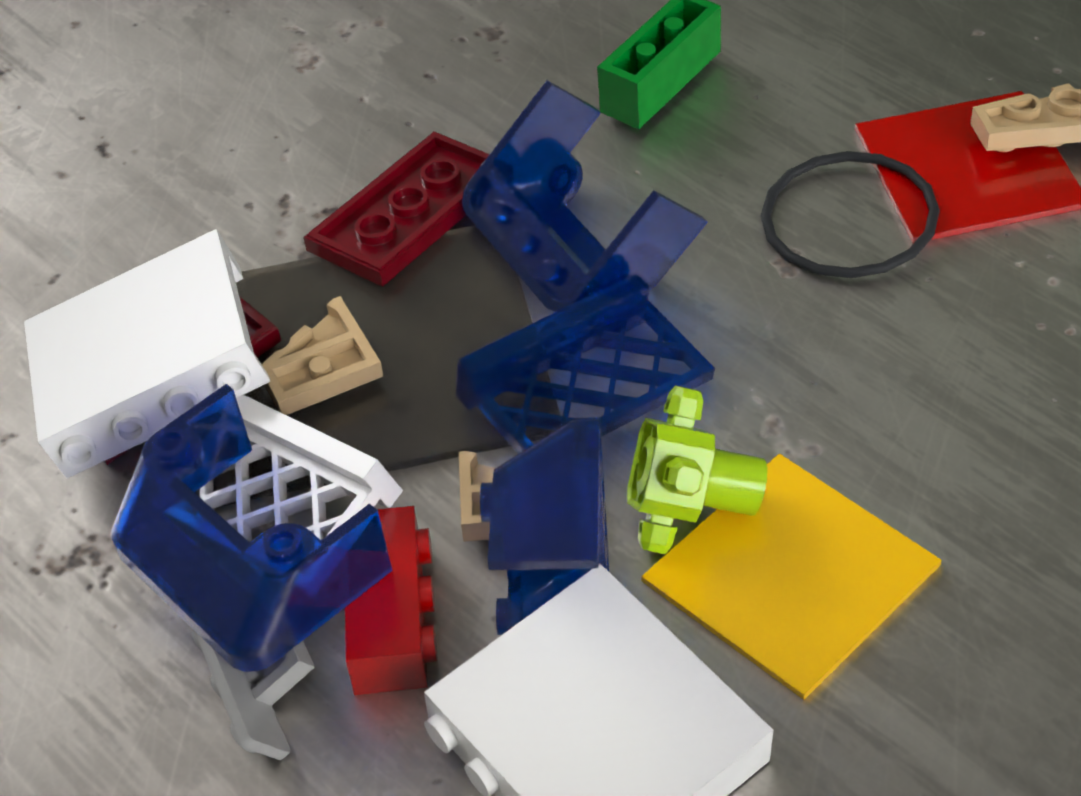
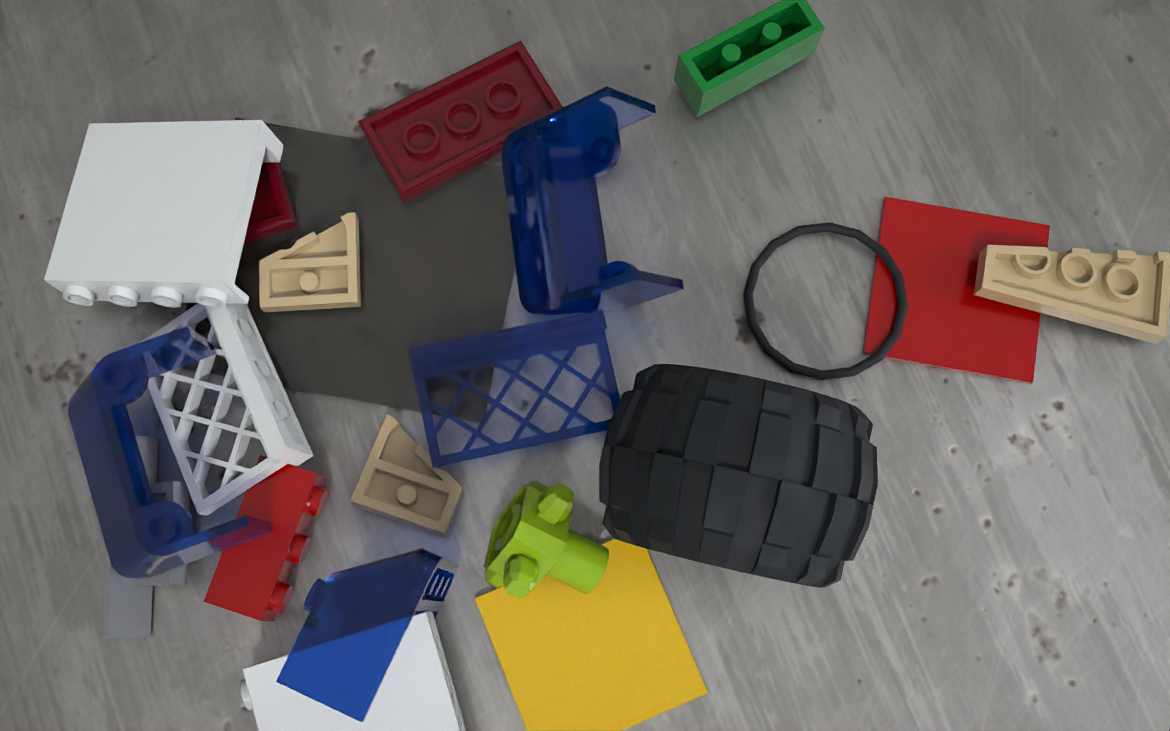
camera: 15 degrees right, 30 degrees up
none -> black tyre [599,364,878,588]

